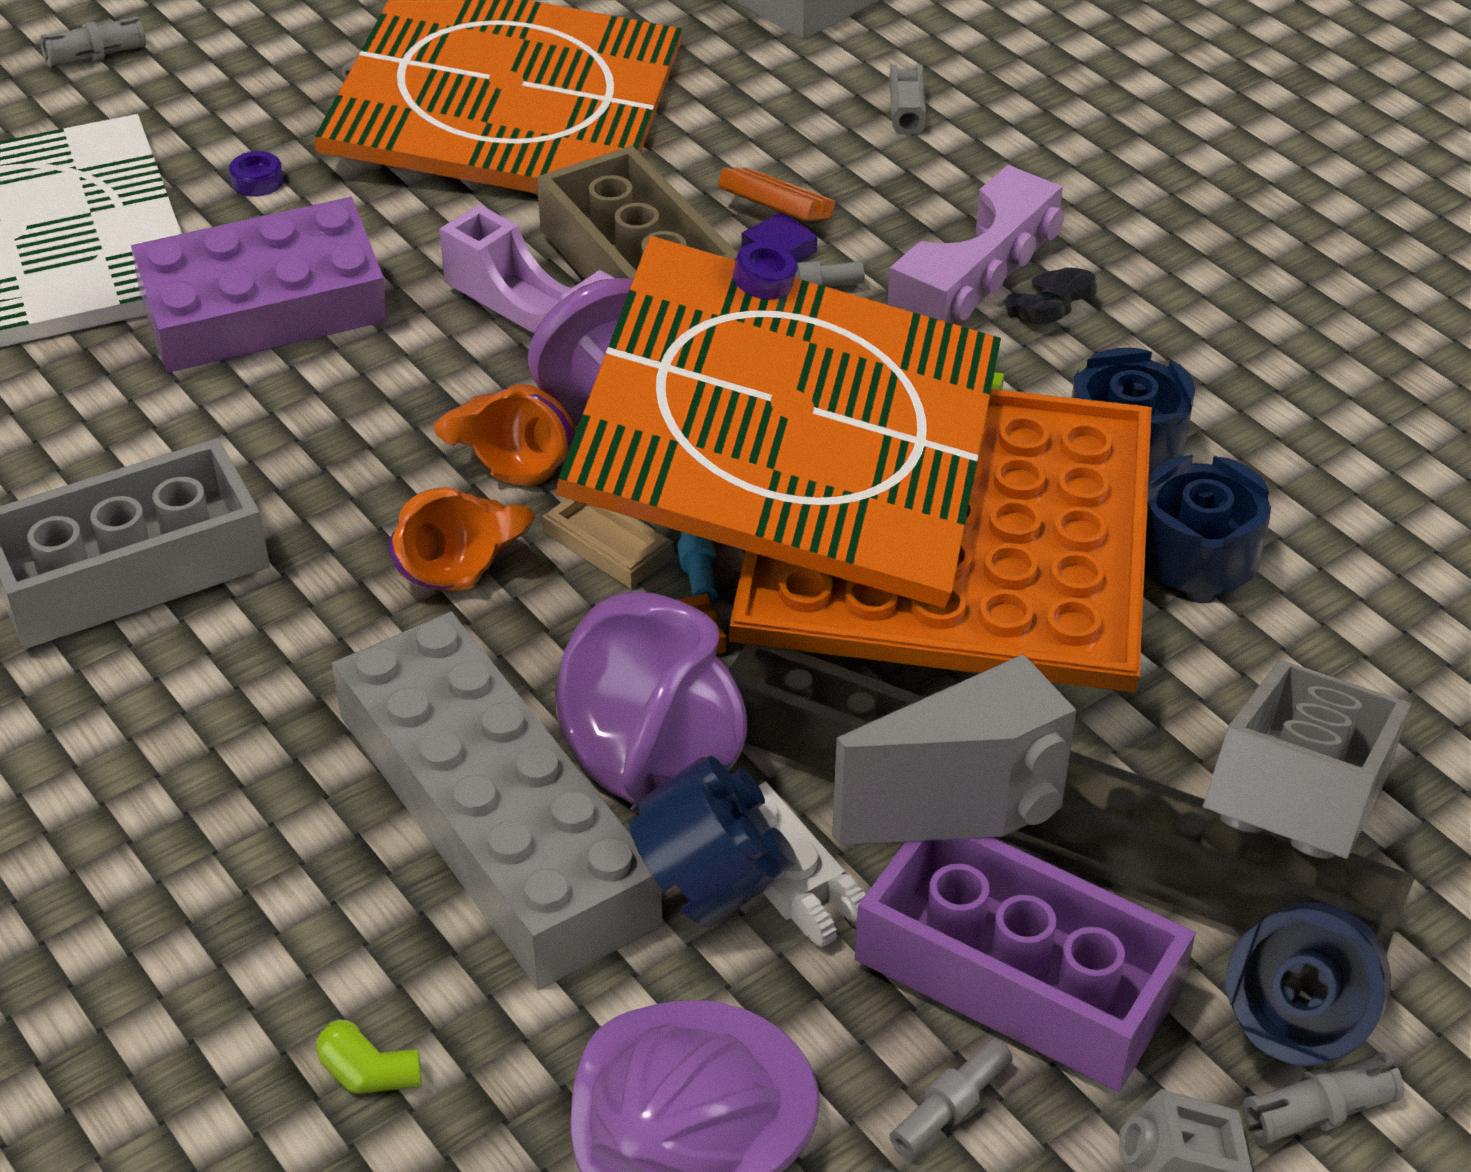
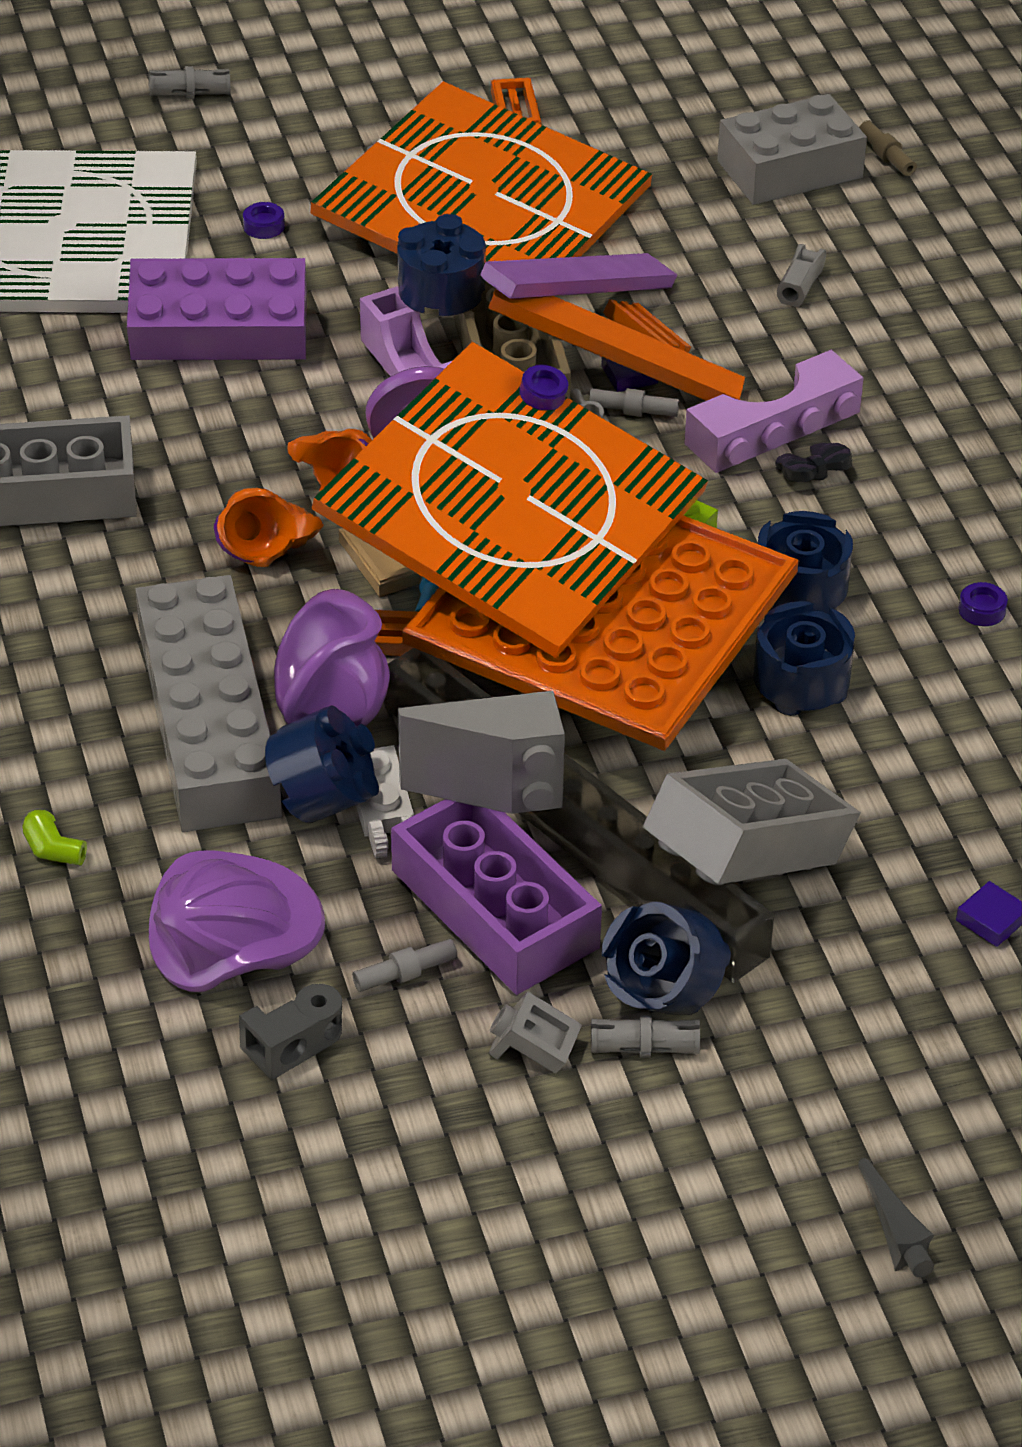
camera: 20 degrees right, 0 degrees up
none -> dark blue brick [397,214,486,316]
none -> medium lavender tile [480,253,677,299]
none -> orange tile [488,288,745,401]
none -> dark purple tile [958,582,1008,626]

